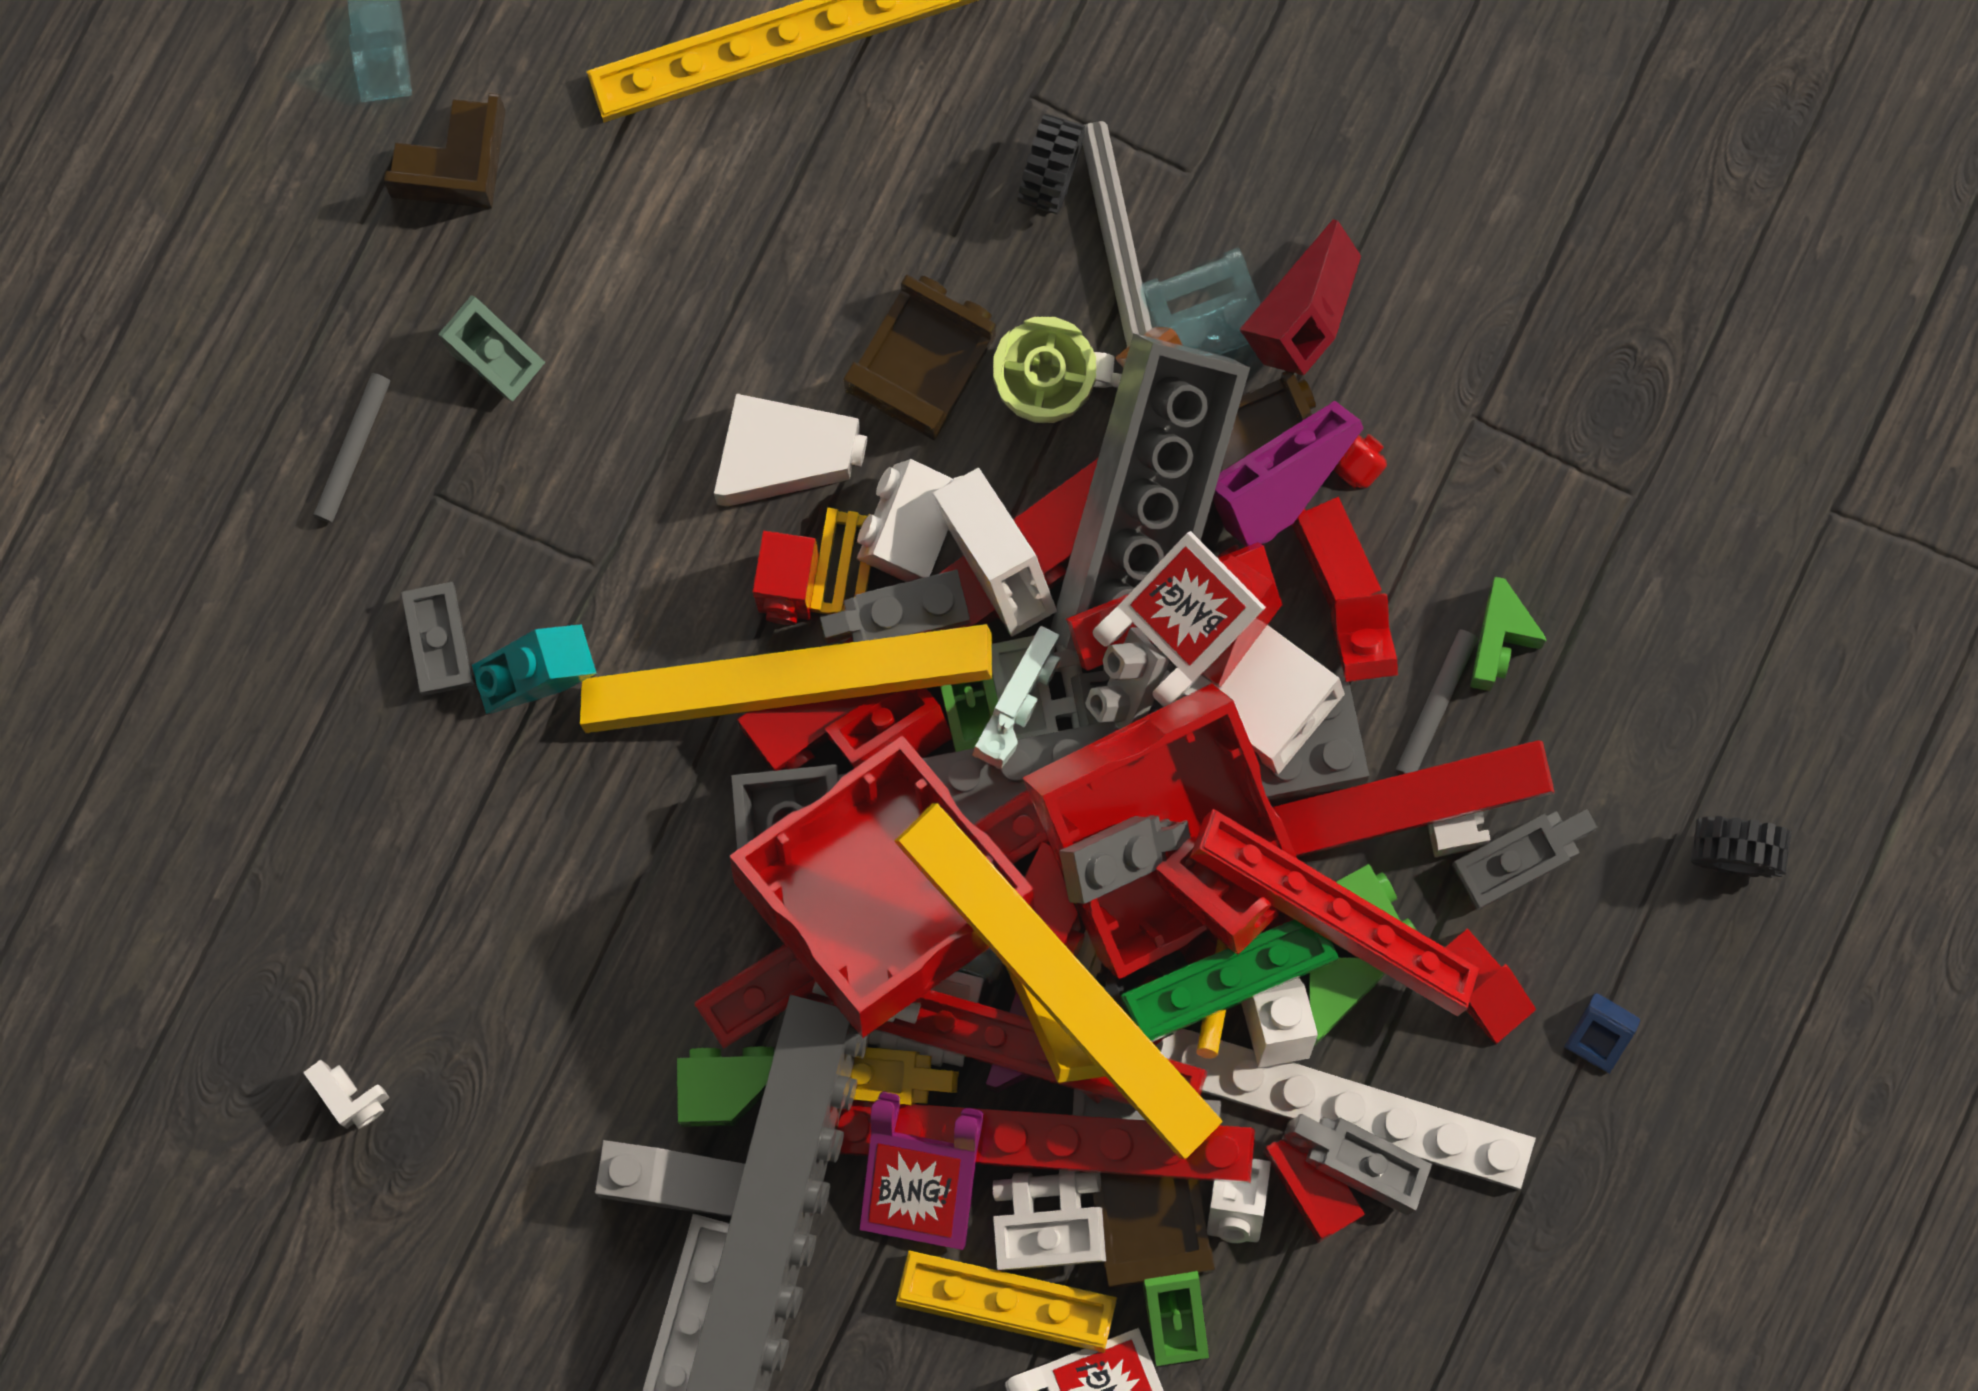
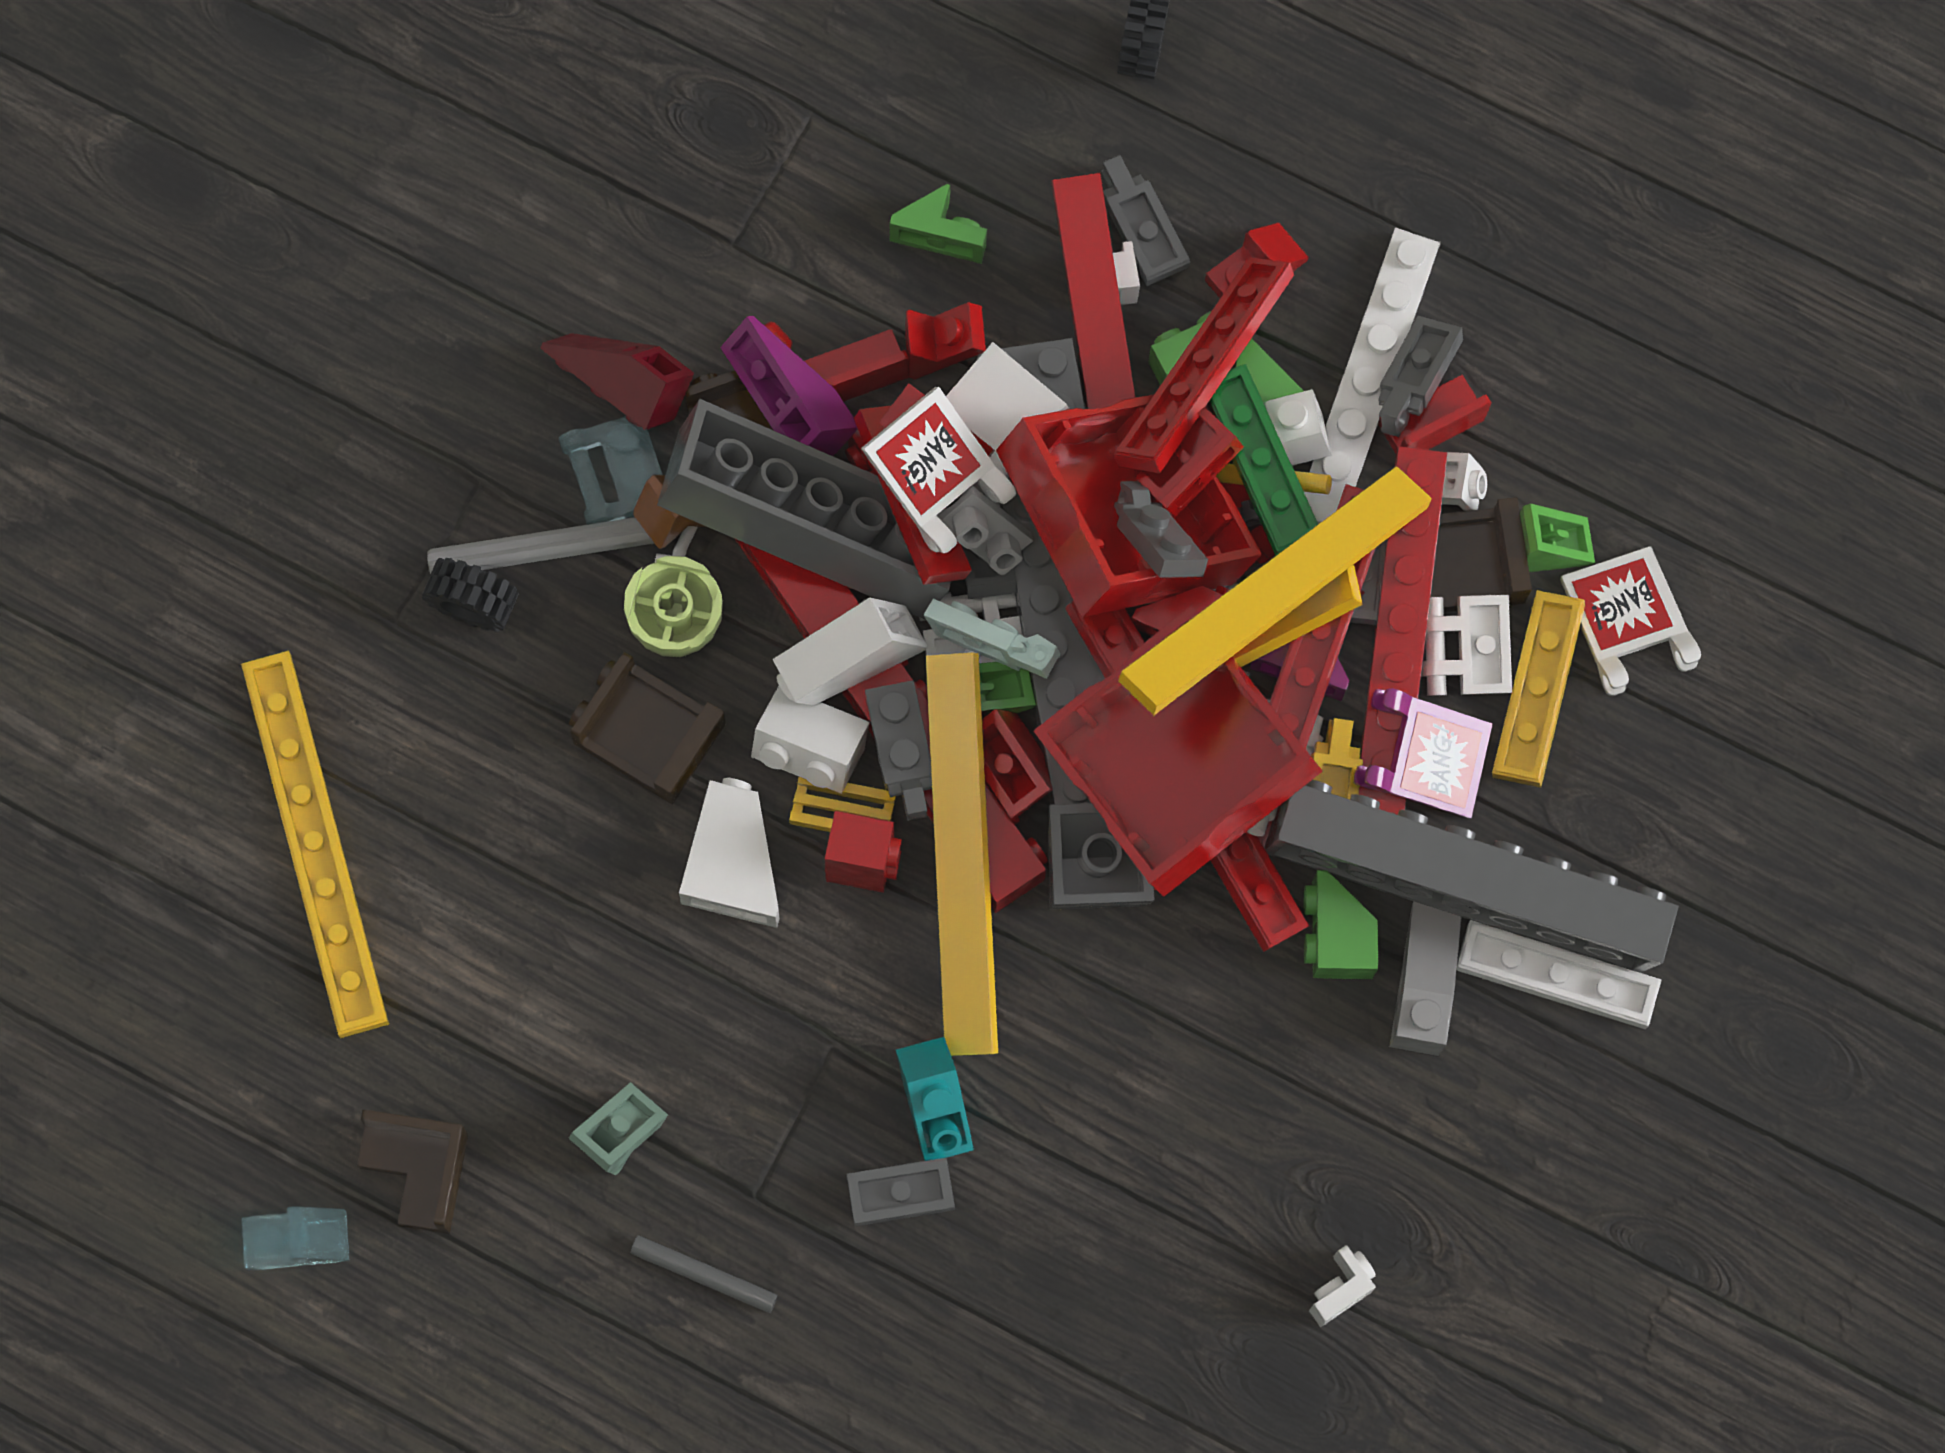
camera: 95 degrees left, 5 degrees down
dark grey bar [1395,629,1478,775] -> none
dark blue slope [1564,993,1640,1074] -> none

